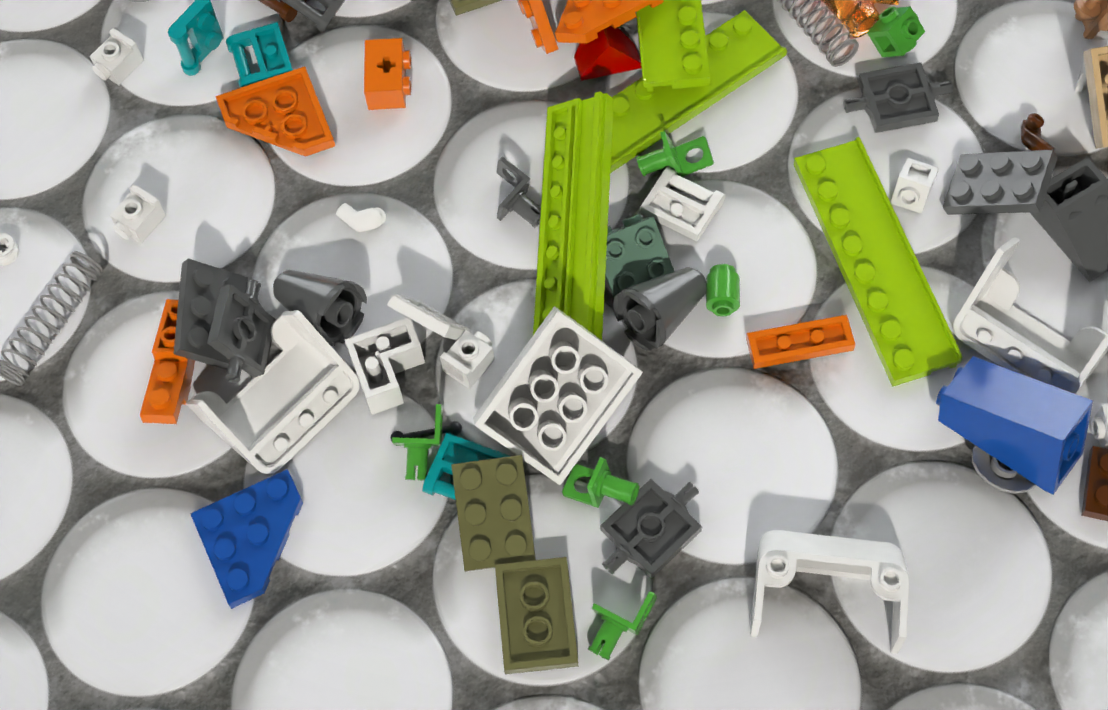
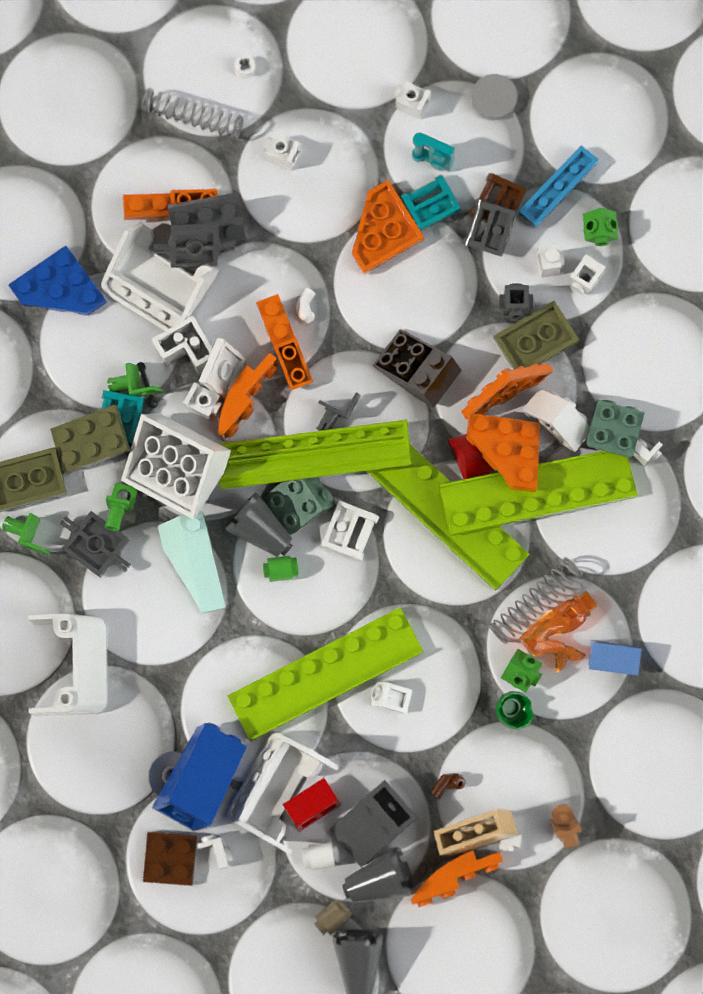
camera: 80 degrees right, 15 degrees up
dark grey cone [273,270,367,346] -> none
orange brick [364,38,411,110] -> none
bright green bracket [636,131,714,177] -> none
orange plate [746,315,856,369] -> none
dark grey plate [844,62,953,133] -> none
plate [943,150,1057,215] -> none
none -> light aqua wedge [158,511,226,613]
none -> orange slope [218,353,278,441]
none -> orange slope [256,294,313,390]
none -> red hinge [282,778,341,832]
none -> dark brown slope [372,329,462,408]
none -> green hair [496,691,534,730]

